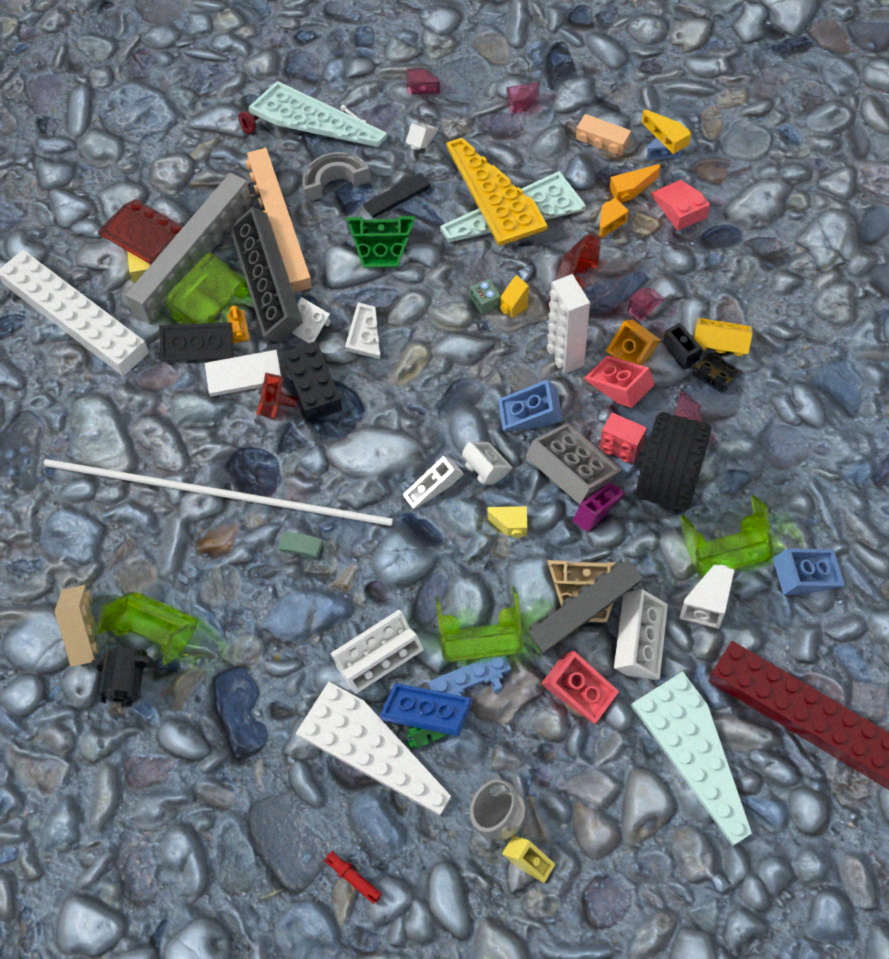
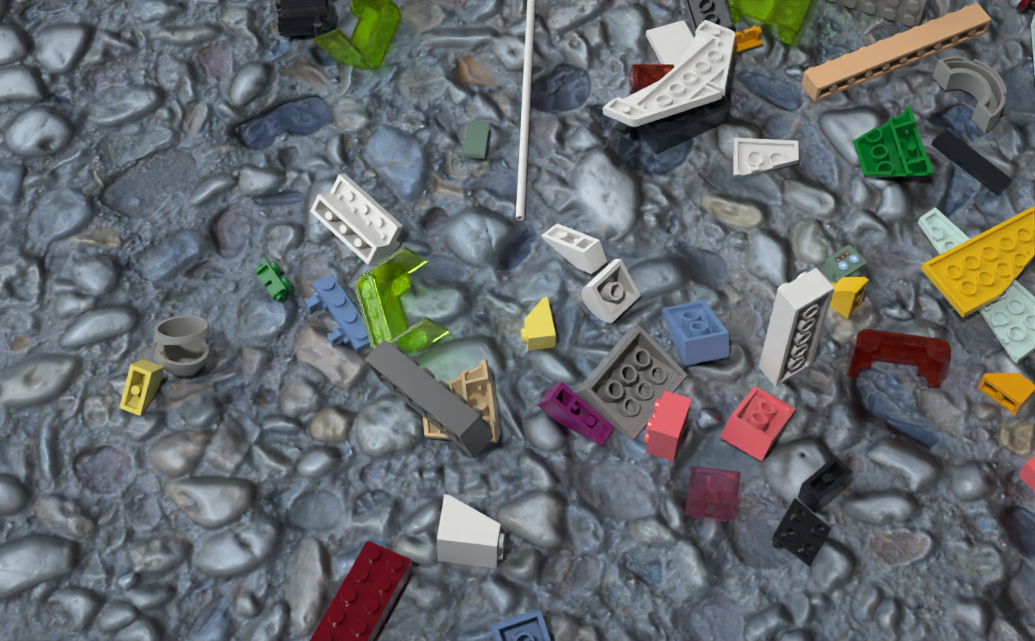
camera: 75 degrees right, 5 degrees down
dark grey brick [230,207,303,343] -> none
white hinge [292,297,331,343] -> none
white wing [296,682,451,817] -> none
red pin [324,851,382,905] -> none
blue tile [380,683,473,736] -> none
coral slope [541,651,619,724] -> none
light orange slope [606,320,661,365] -> none
white slope [614,589,668,680] -> none
clear pink slope [627,288,665,321] -> none
light aqua wing [631,672,752,846] -> none
black tyre [636,412,712,511] -> none
clear neon green windscreen [680,495,773,578] -> none
yellow slope [694,317,753,356] -> none
none -> white wing [603,20,735,127]

